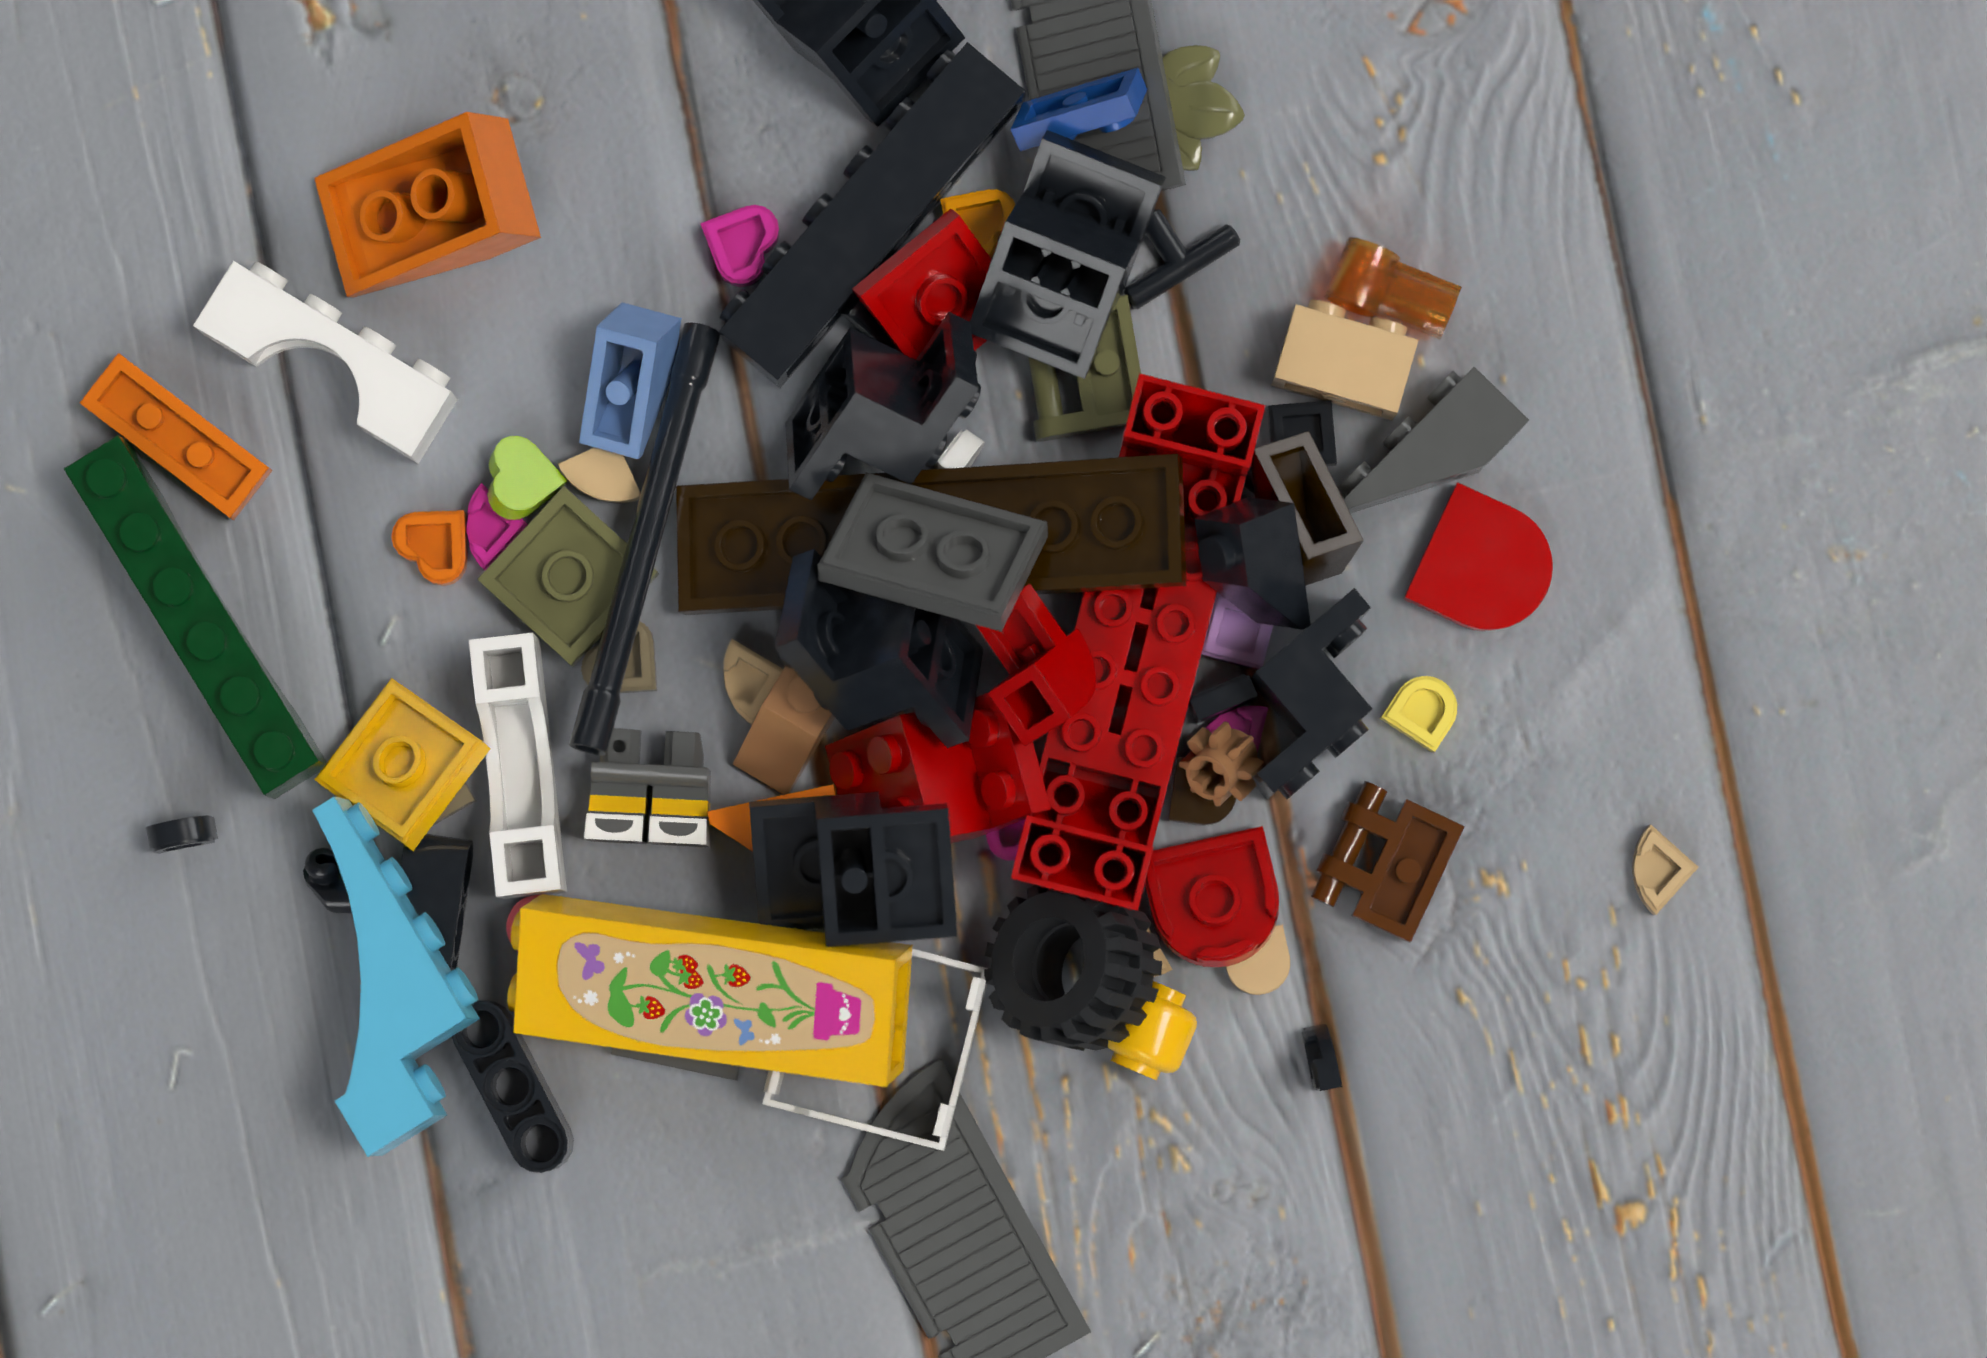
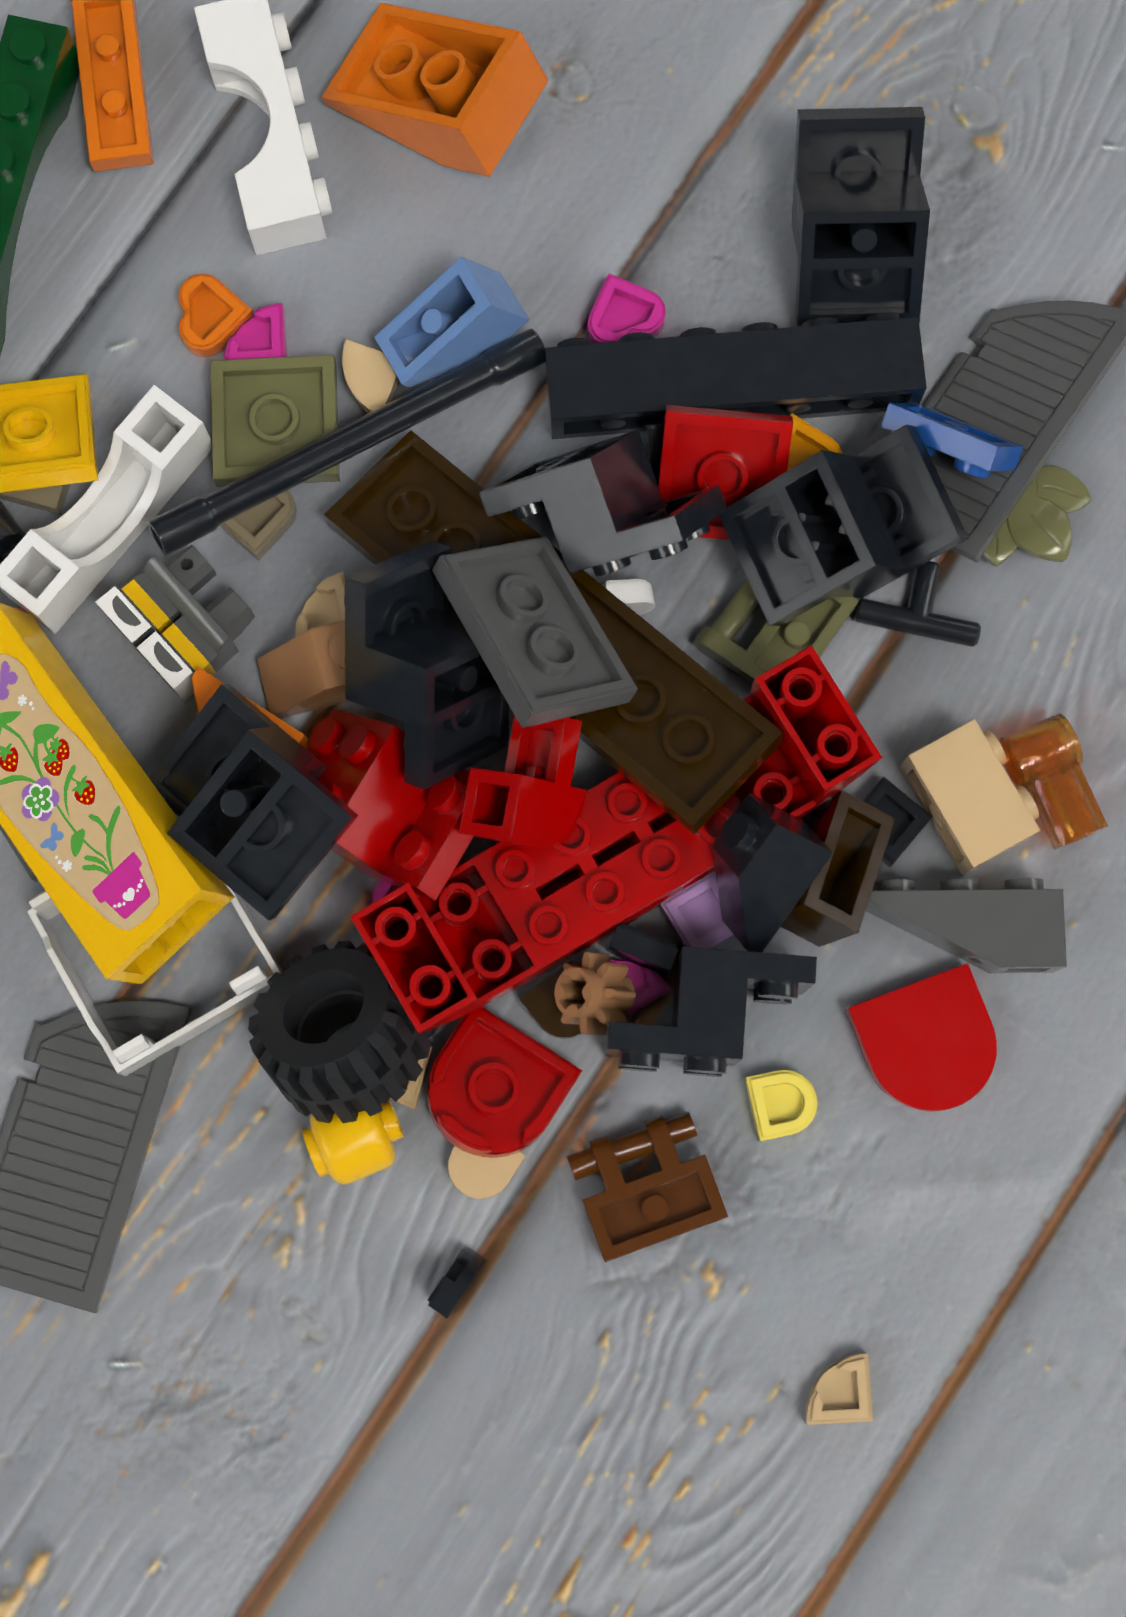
camera: 45 degrees right, 5 degrees down
lime tile [487,436,568,520] -> none

